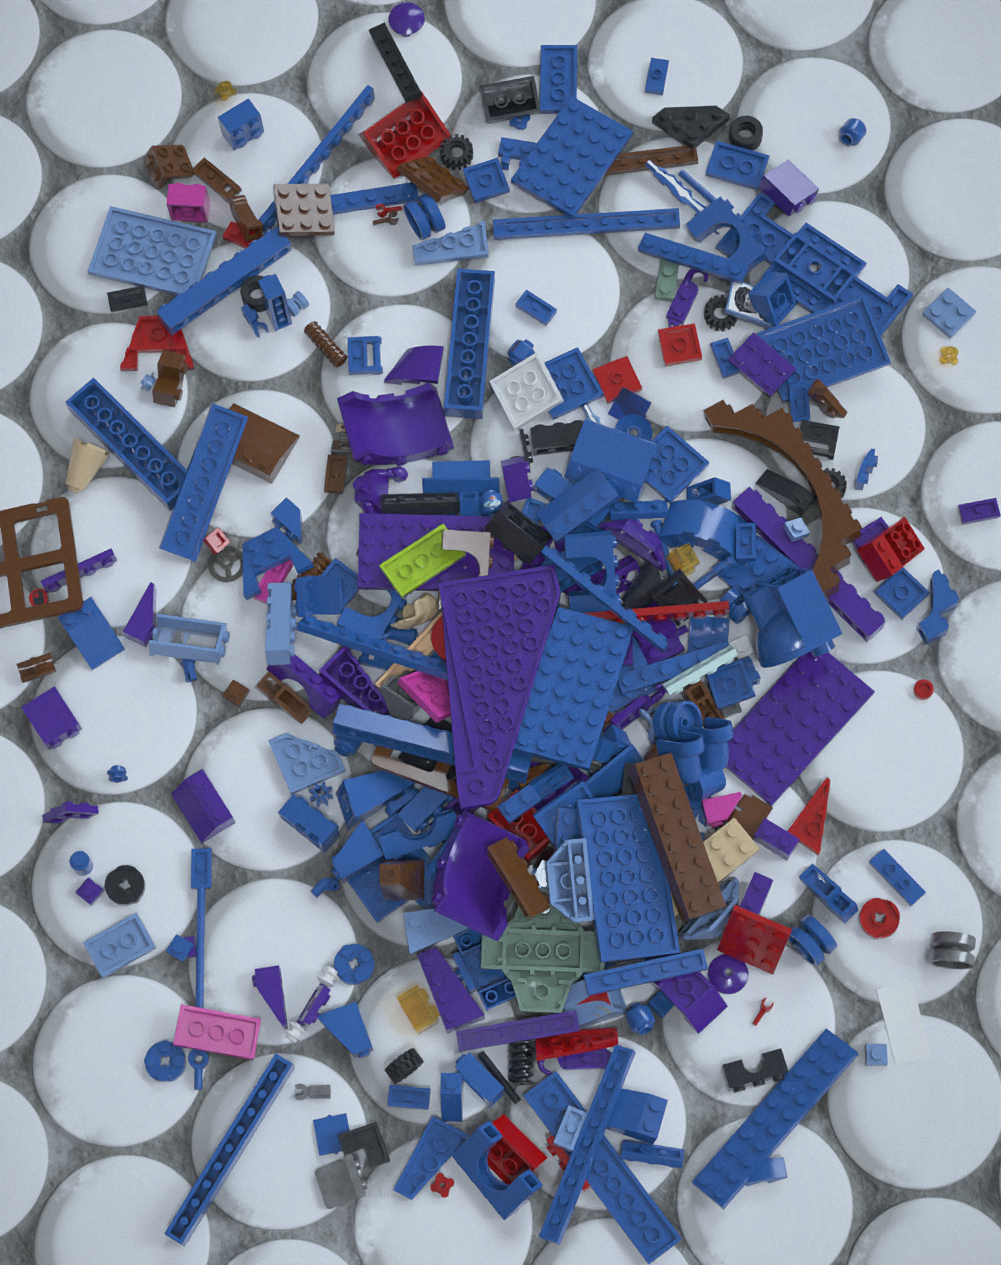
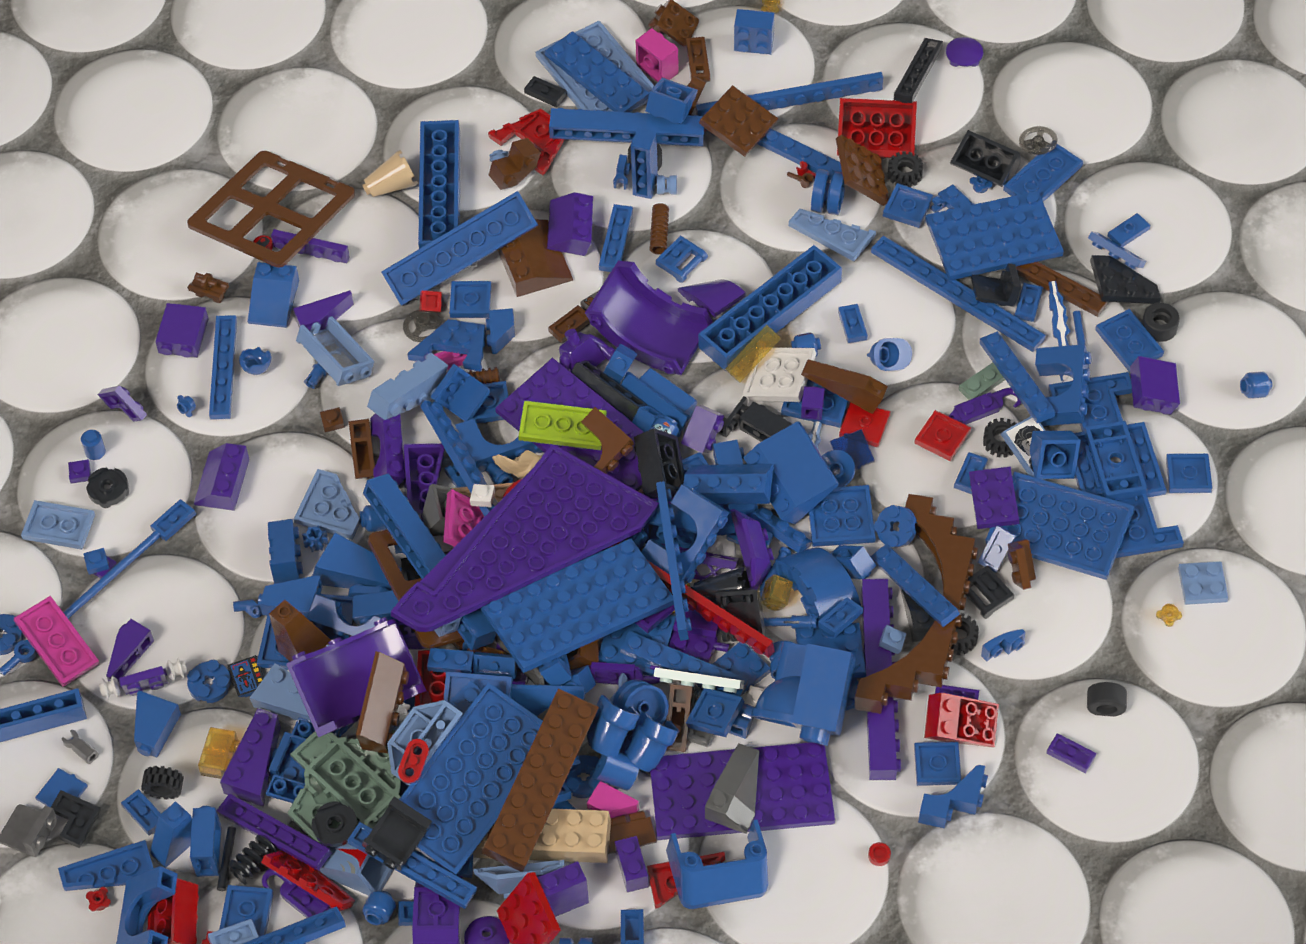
camera: 40 degrees right, 15 degrees down
none -> blue plate [209,315,237,420]
none -> piece [227,655,264,698]
none -> blue hair [239,347,272,375]
none -> black plate [312,801,358,847]
none -> black panel [362,796,432,871]
none -> red plate [398,739,429,784]
none -> blue plate [449,281,492,318]
none -> white plate [470,484,495,507]
none -> blue plate [545,31,649,112]
none -> dark purple slope [547,192,593,256]
none -> blue plate [599,204,633,272]
none -> blue slope [603,344,637,384]
none -> blue slope [645,78,698,124]
none -> blue windscreen [666,820,768,909]
none -> dark grey wedge [705,743,759,834]
none -> clear yellow plate [725,324,781,383]
none -> reddish brown wedge [801,359,888,414]
none -> dark purple brick [801,386,825,420]
none -> piece [867,338,912,371]
none -> blue plate [870,544,960,627]
none -> blue plate [874,505,917,548]
none -> black bracket [971,263,1022,307]
none -> blue plate [1015,283,1043,322]
none -> clear smoke piece [1019,126,1058,155]
none -> black tyre [1087,682,1127,717]
none -> plate [1088,231,1147,269]
none -> blue plate [1166,453,1213,493]

